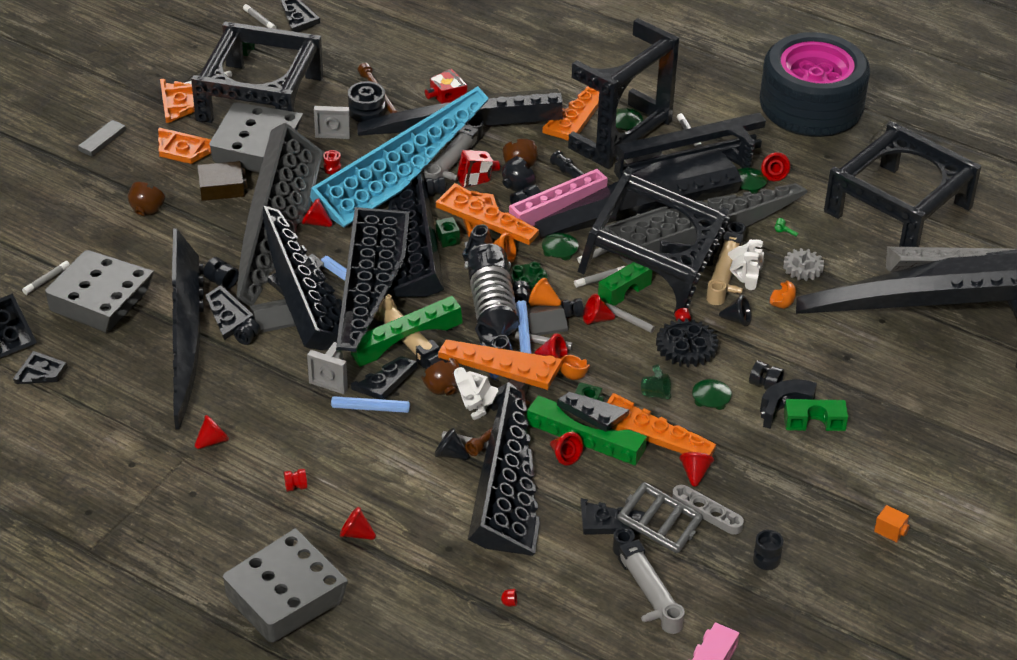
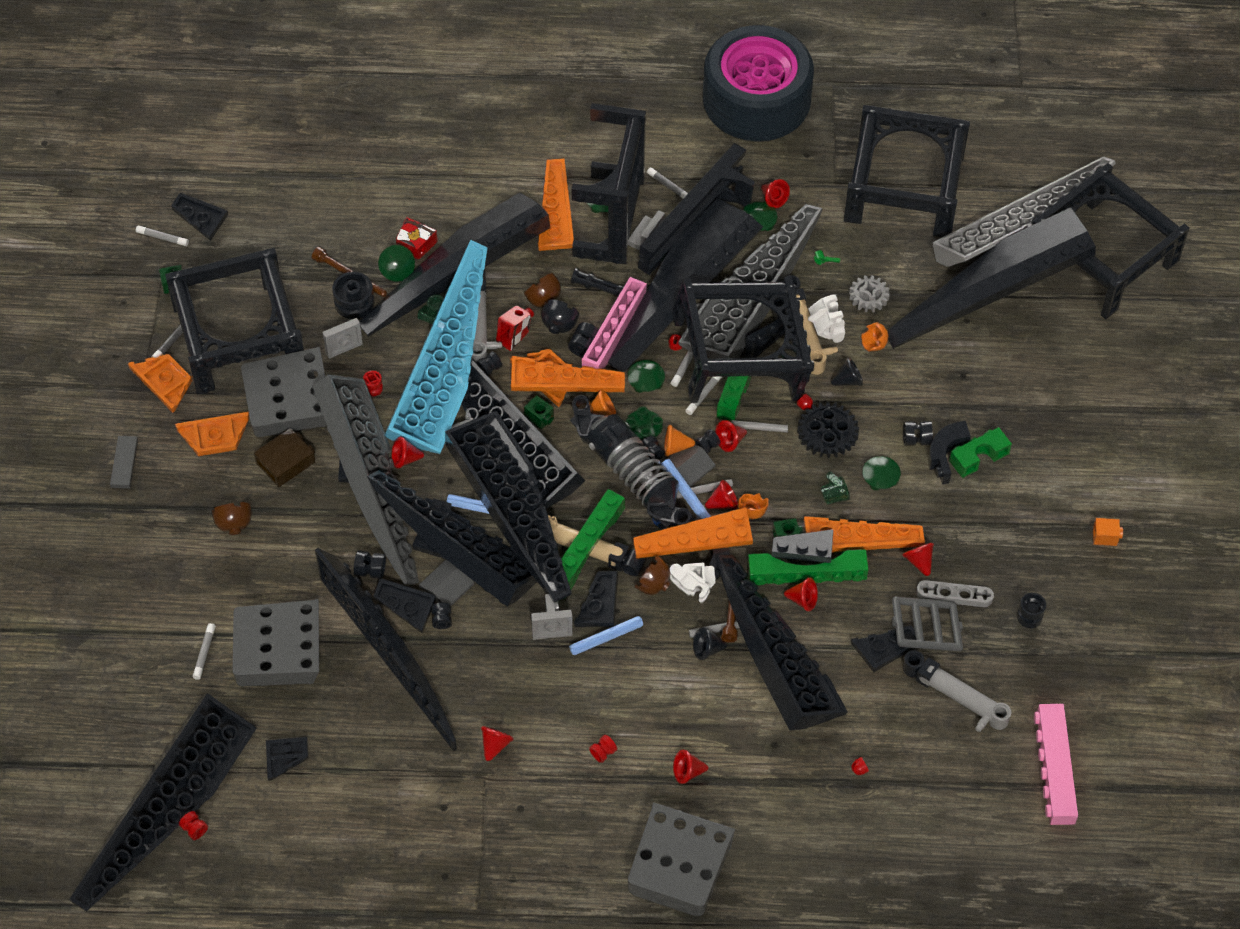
camera: 30 degrees left, 15 degrees up
none -> dark green dish [378,245,415,282]

